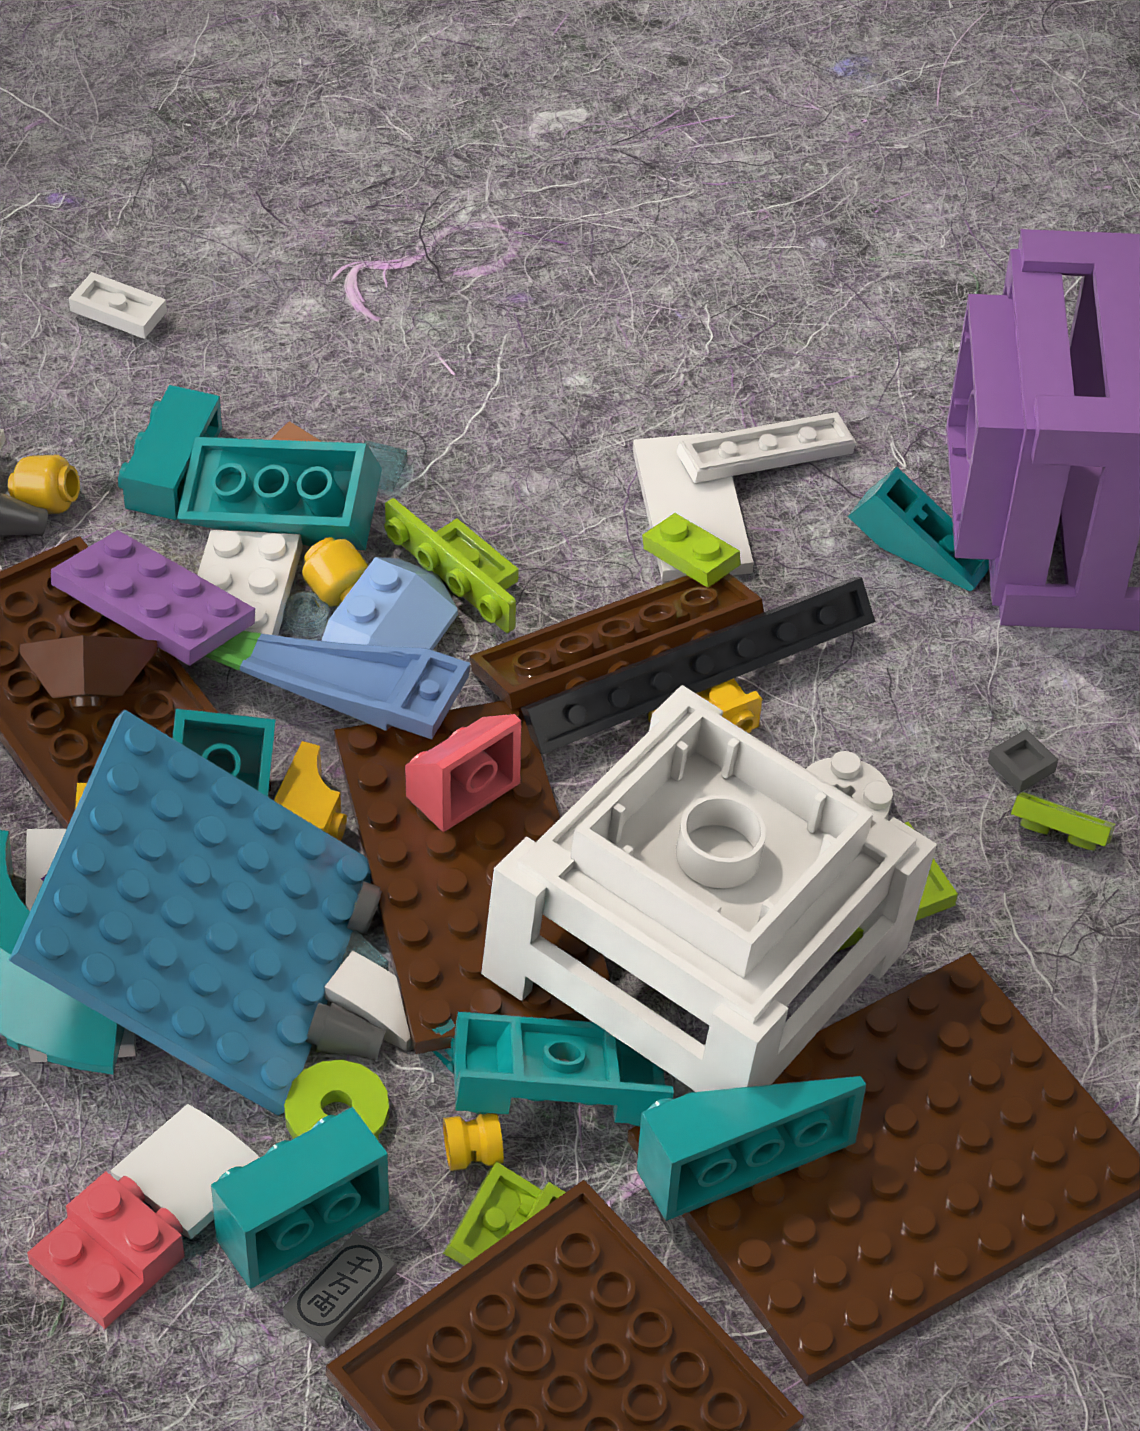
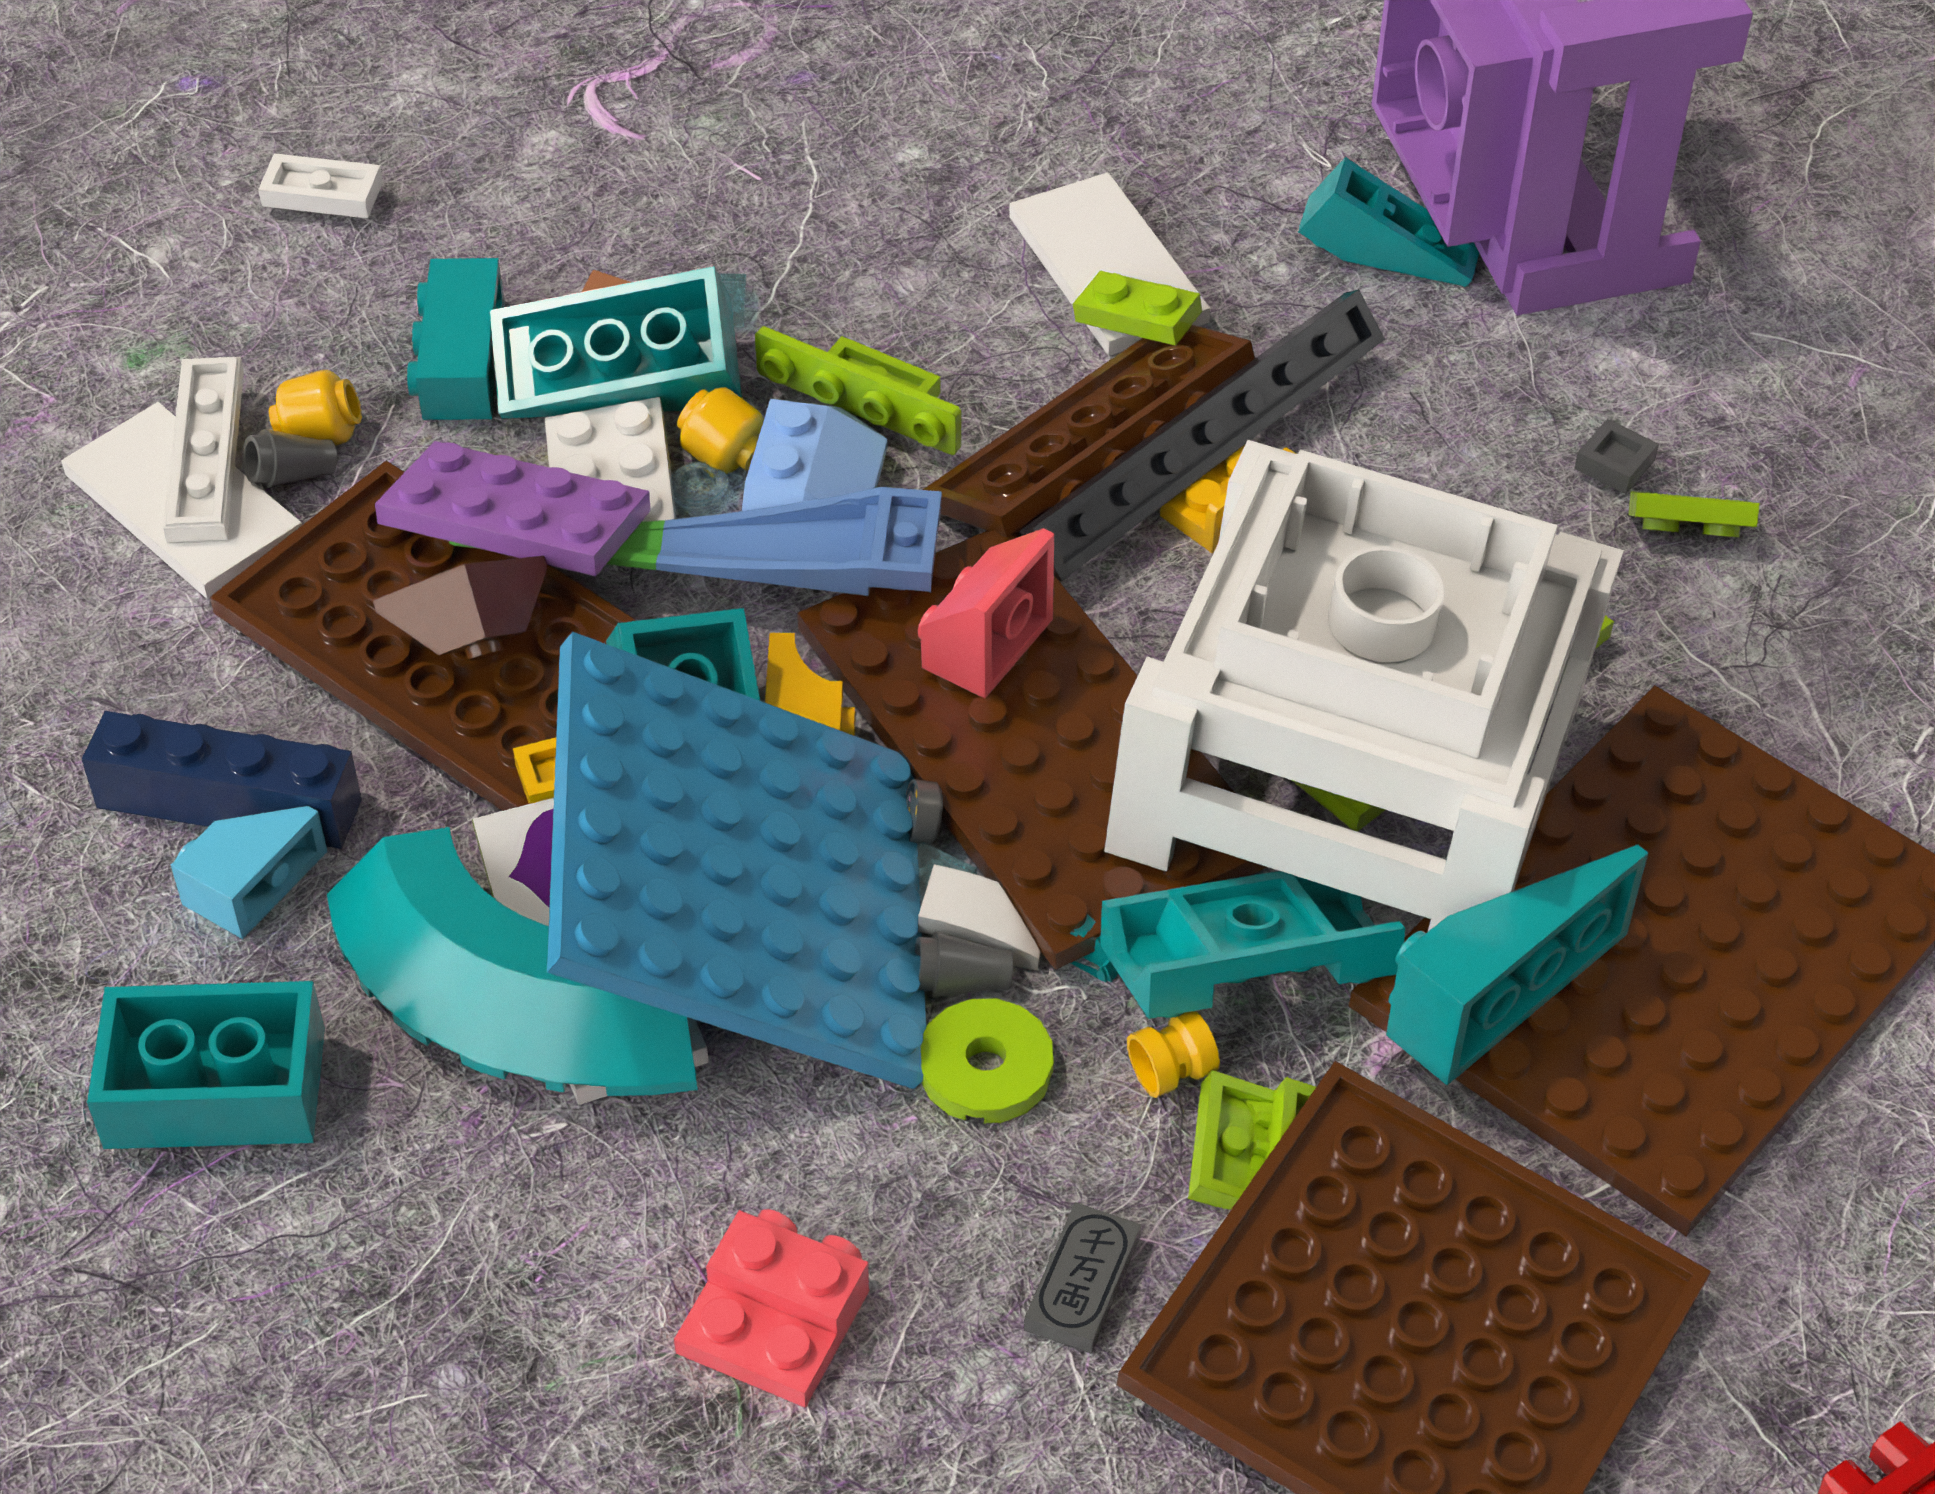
camera: 15 degrees left, 0 degrees up
white slope [110,1104,260,1239] -> none
teal brick [211,1107,389,1289] -> none
white tile [676,412,856,483] -> none

